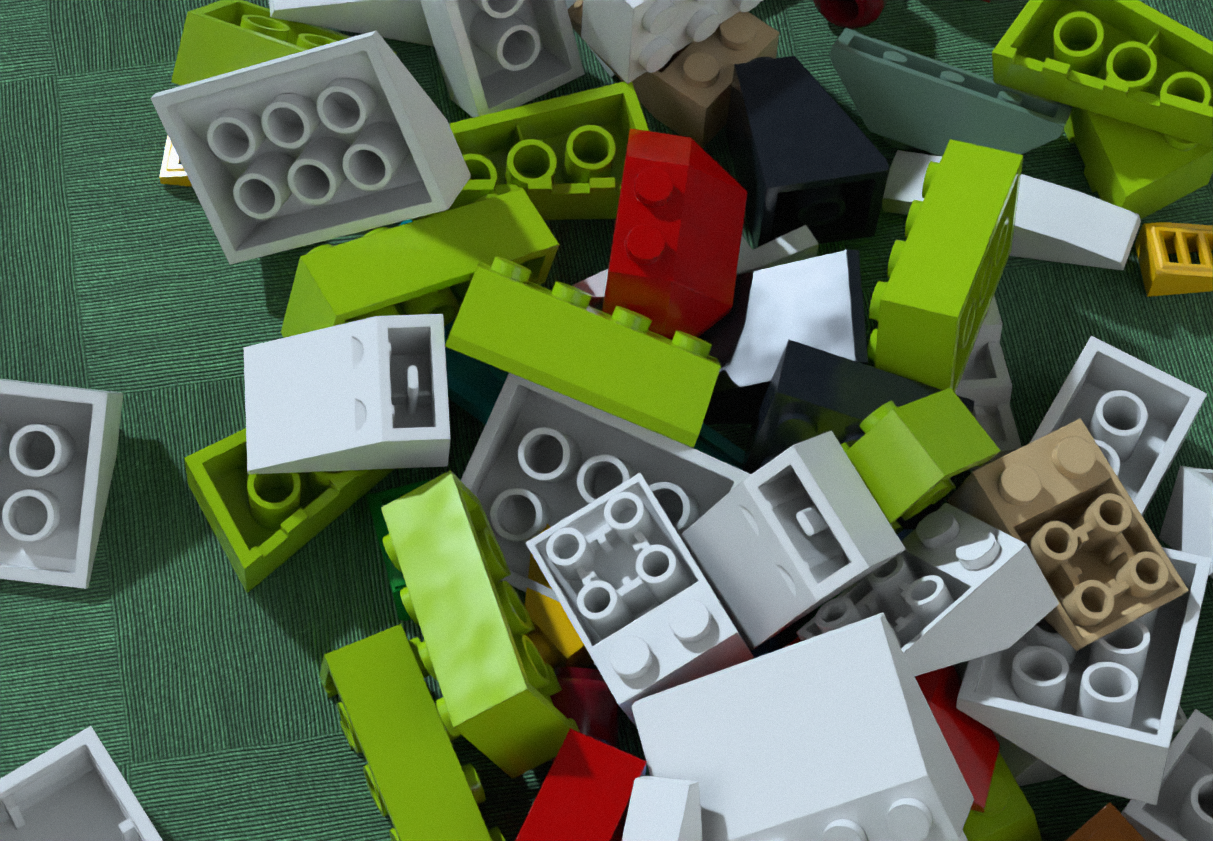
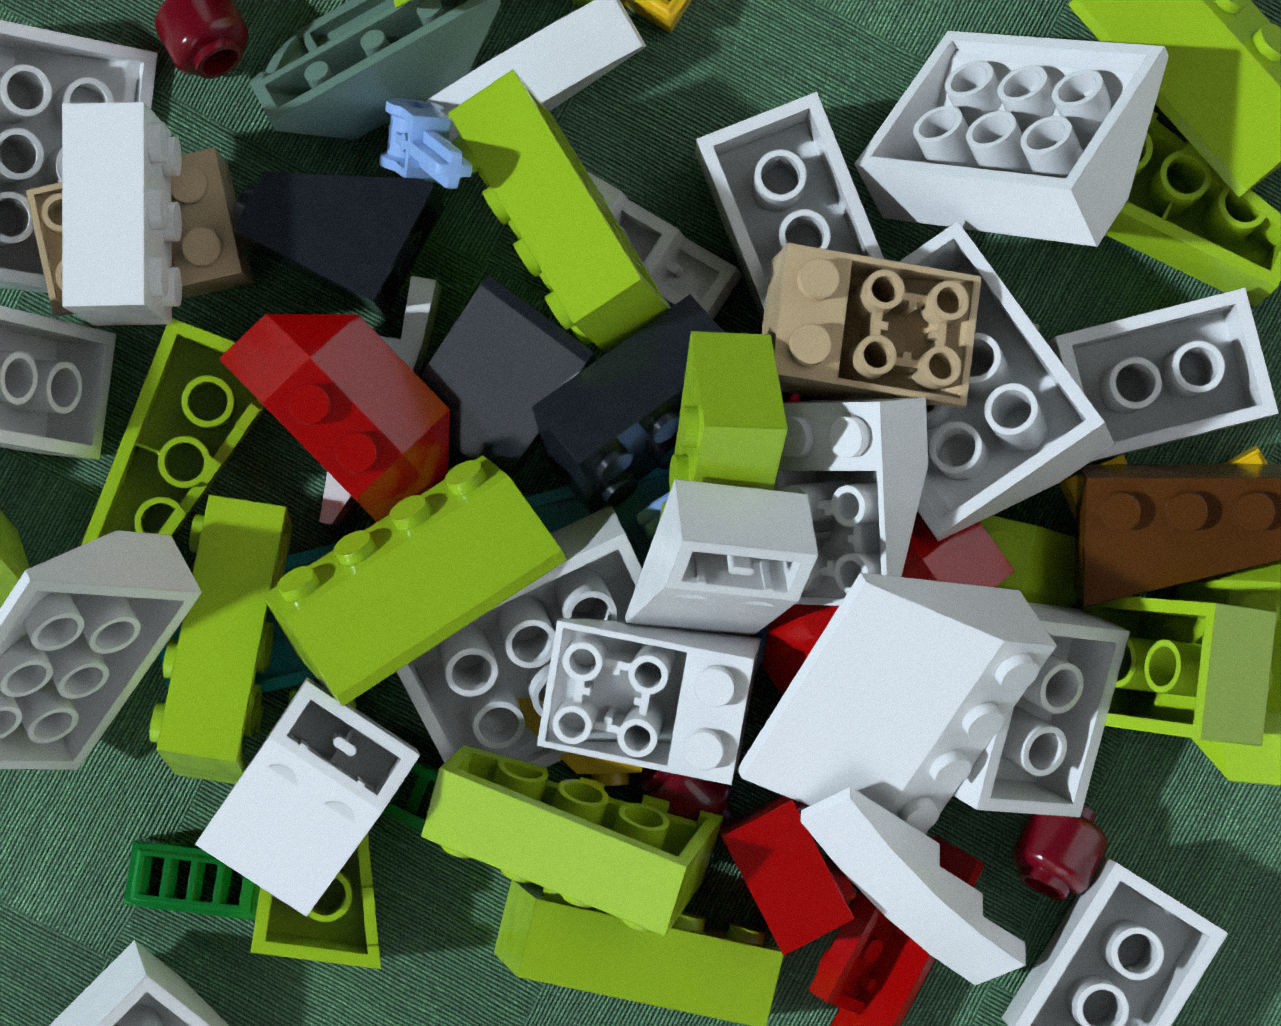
camera: 45 degrees left, 25 degrees up
none -> green slope [124,837,260,920]
none -> light blue connector [379,98,473,189]

